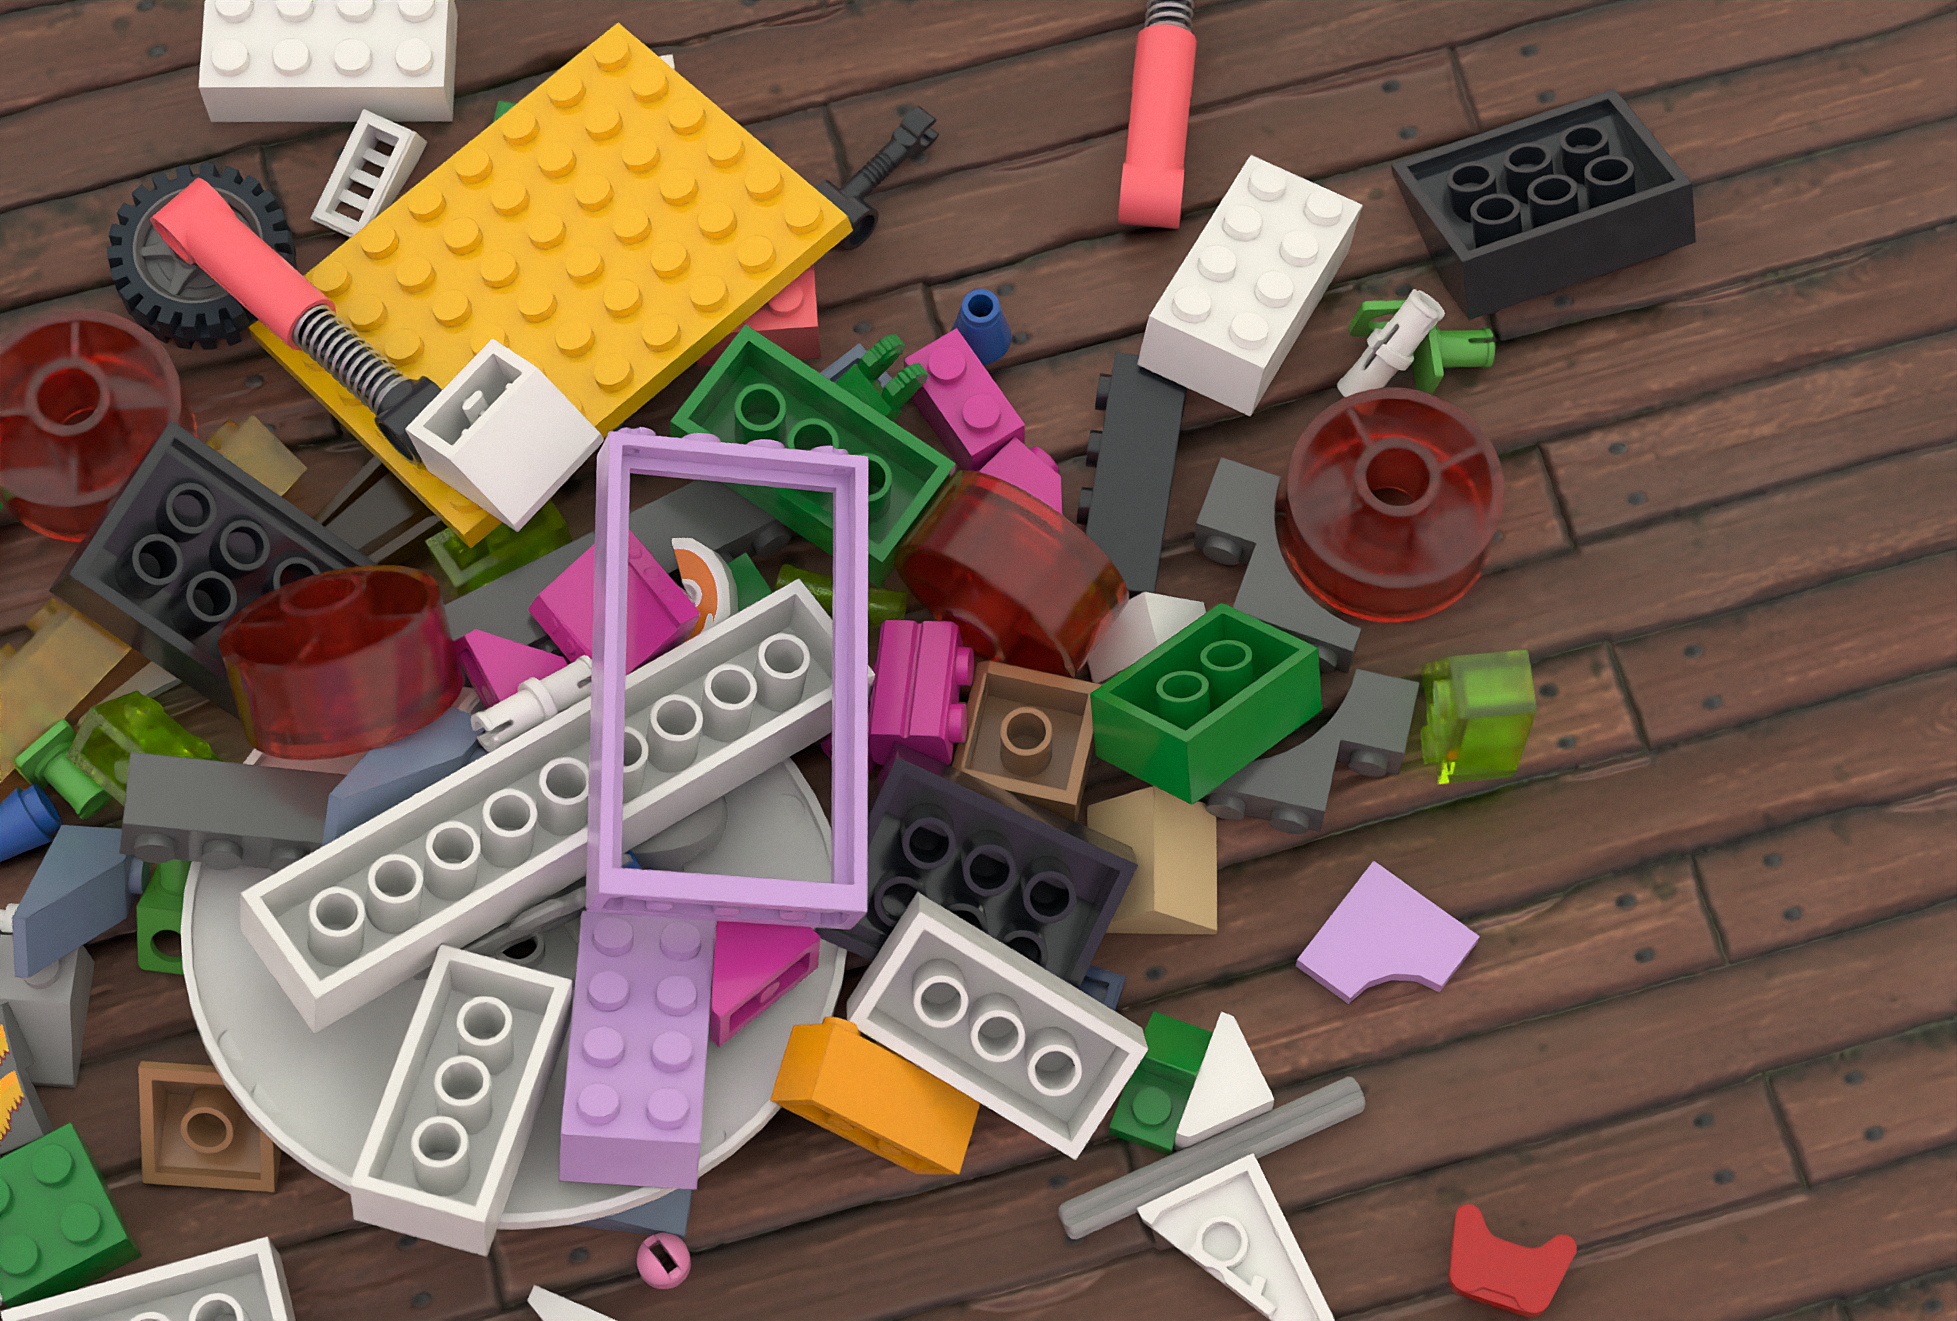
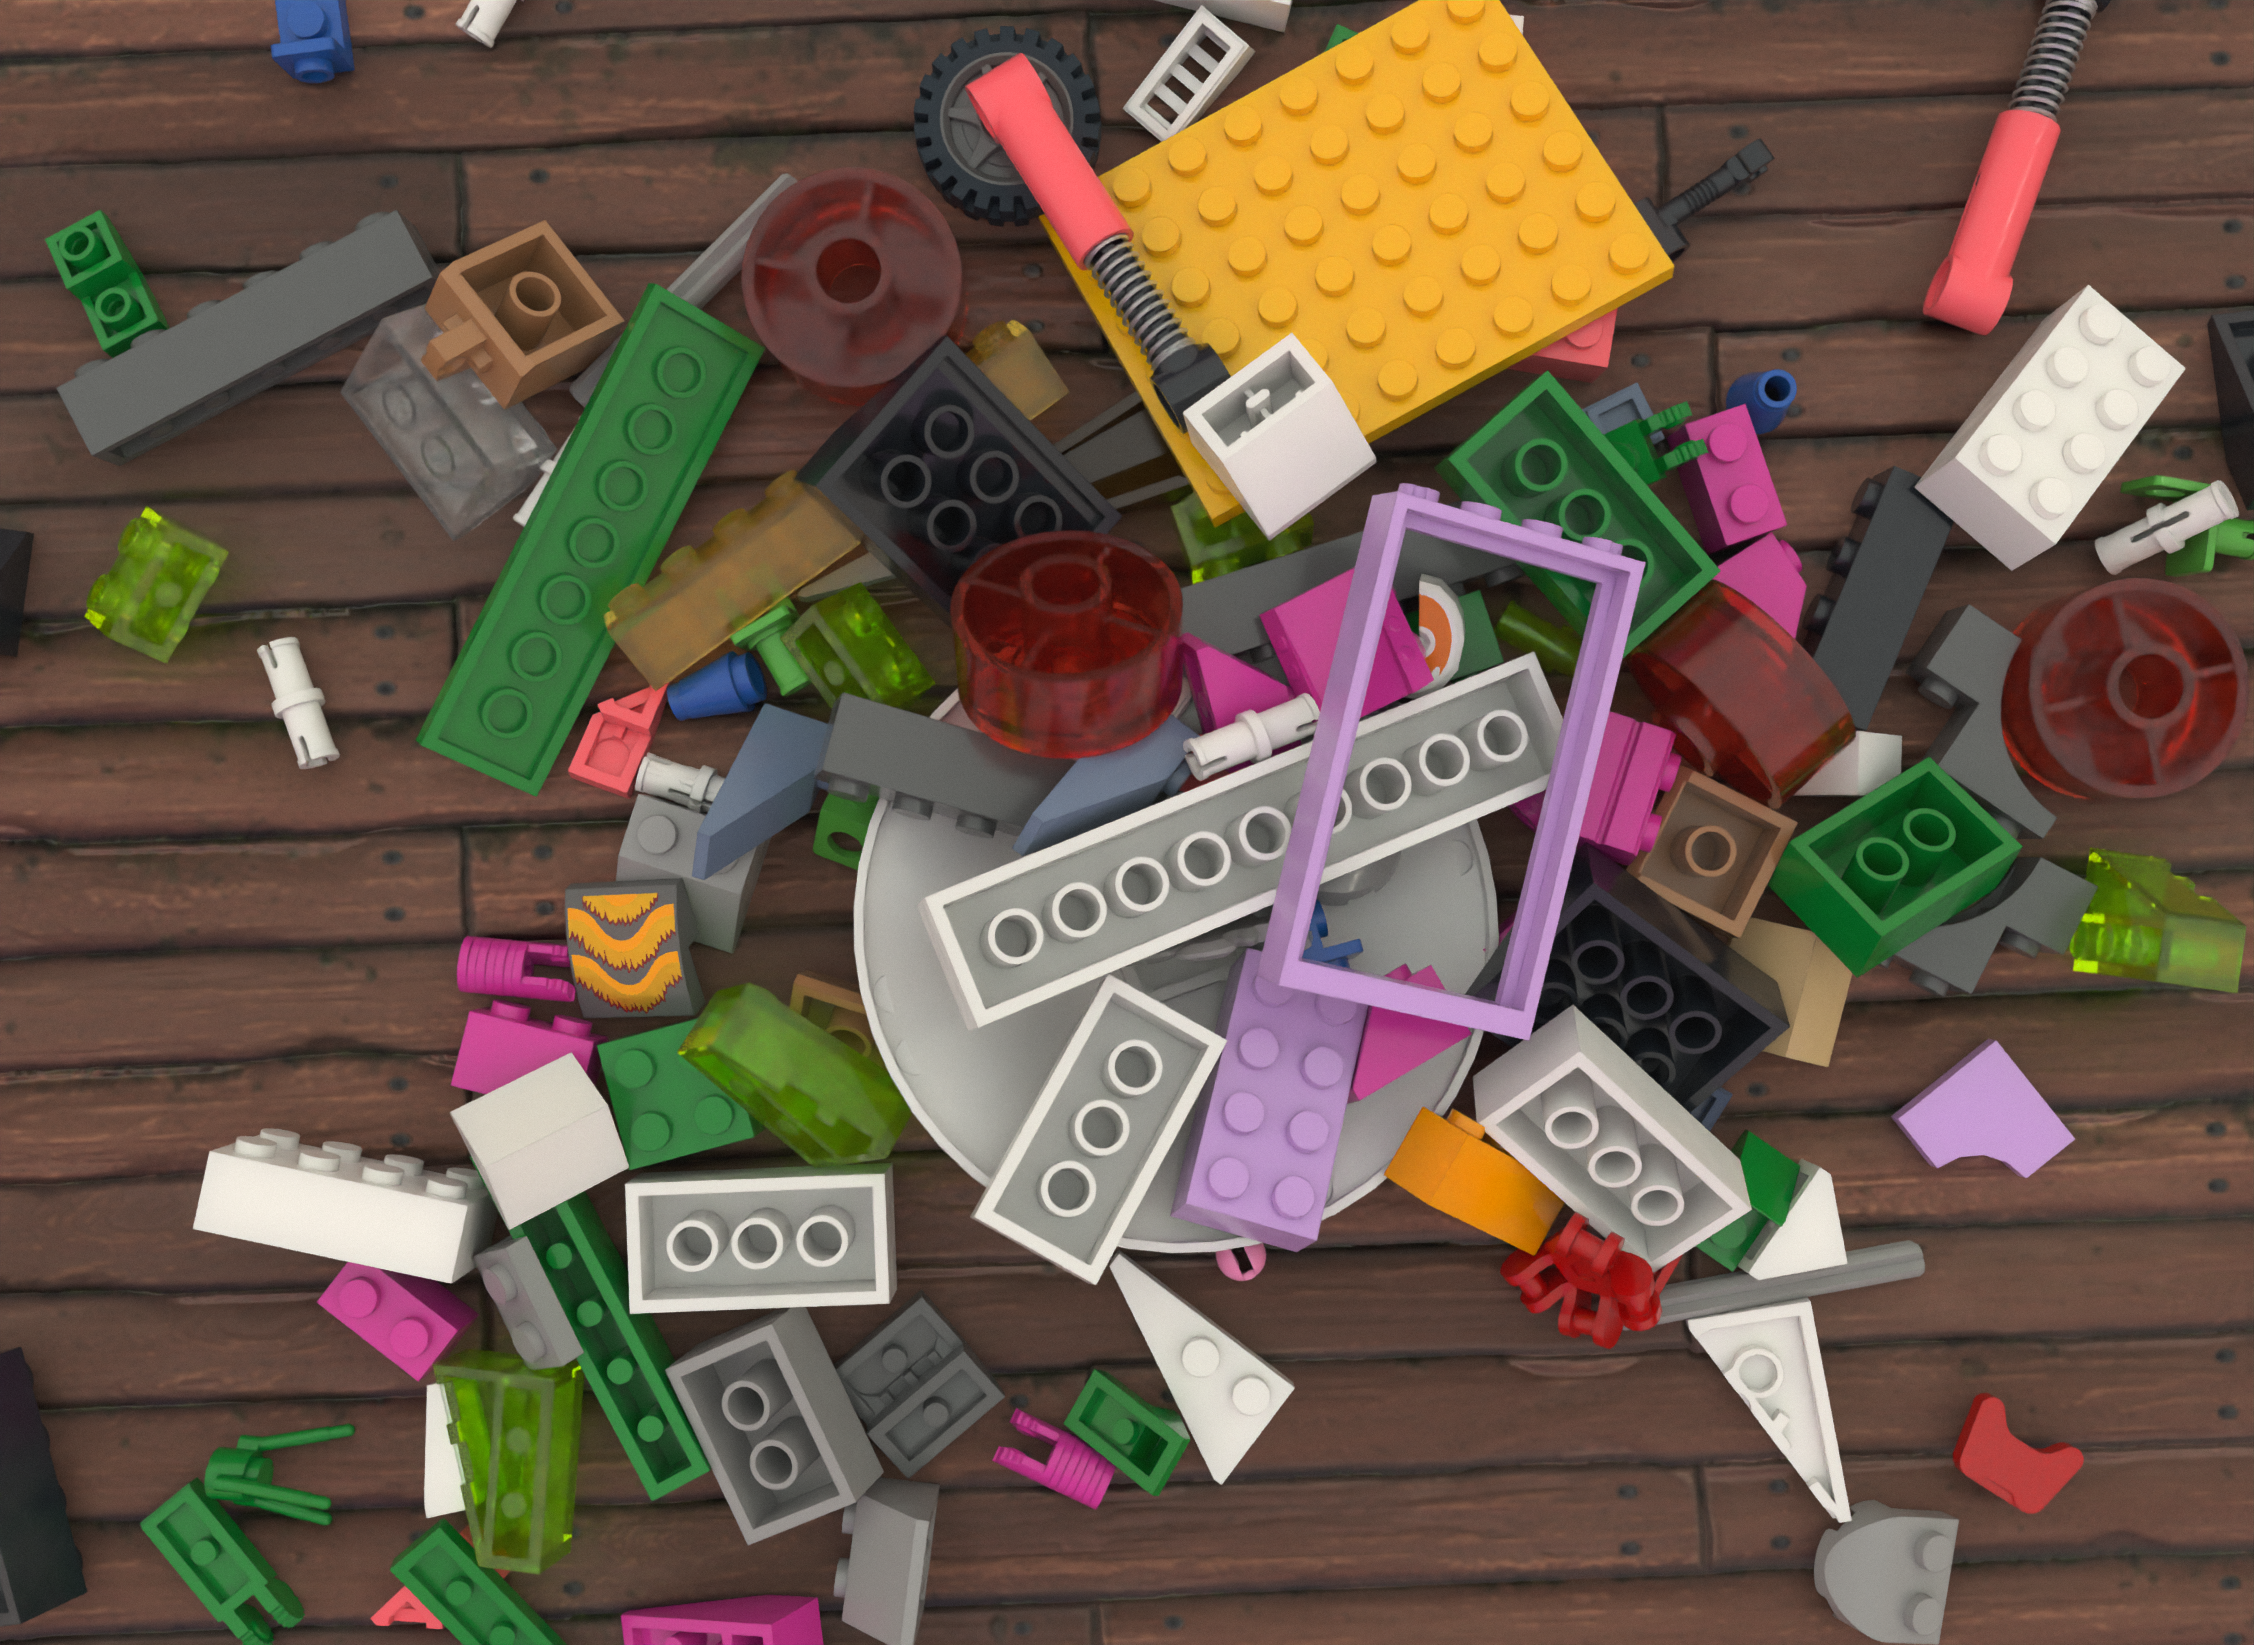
camera: 10 degrees right, 20 degrees up
none -> clear neon green wedge [677,982,912,1169]
none -> red piece [1500,1212,1683,1349]

